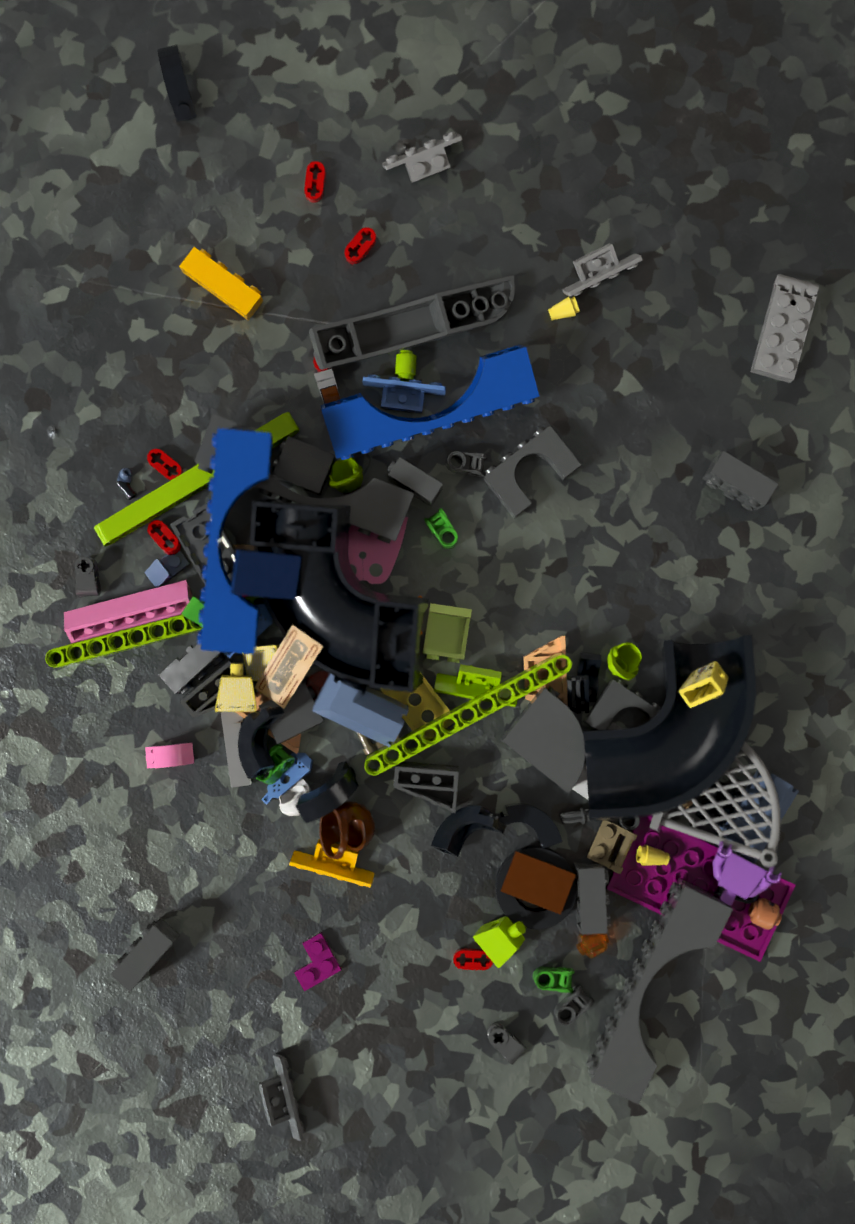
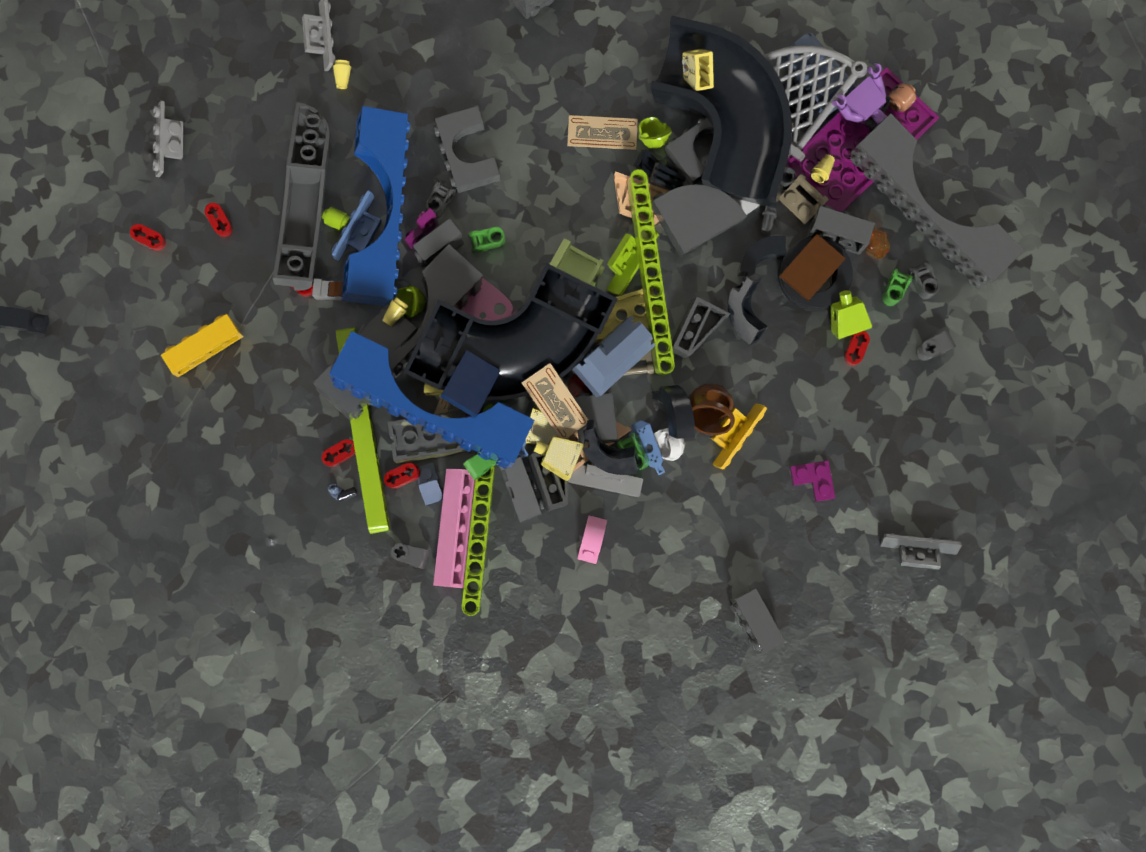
camera: 70 degrees left, 5 degrees down
none -> light yellow cone [382,297,408,327]
none -> magenta plate [404,208,439,250]
none -> tan sticker [567,115,638,150]

